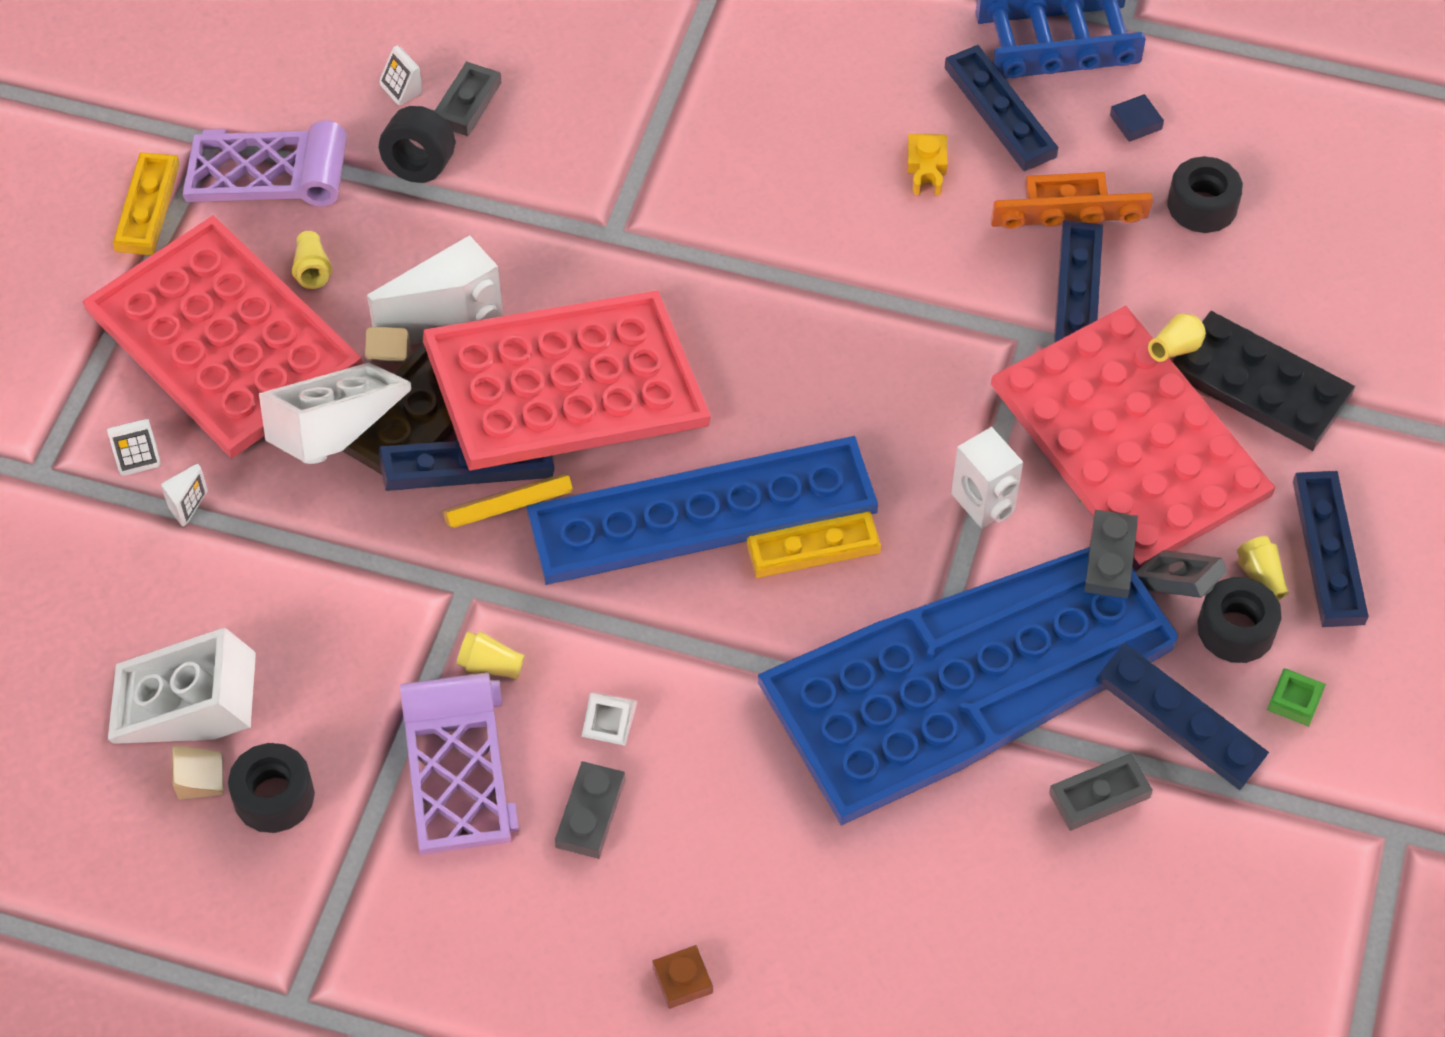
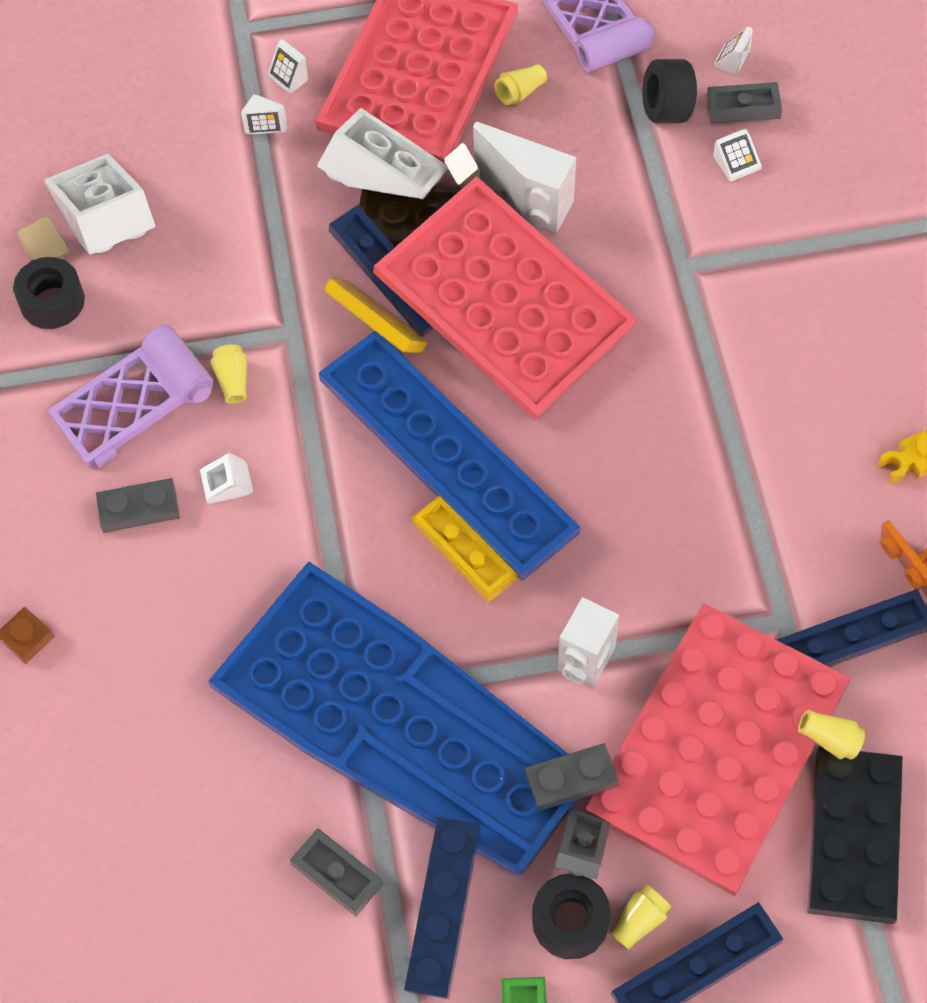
camera: 65 degrees right, 5 degrees up
none -> slope [713,129,762,182]

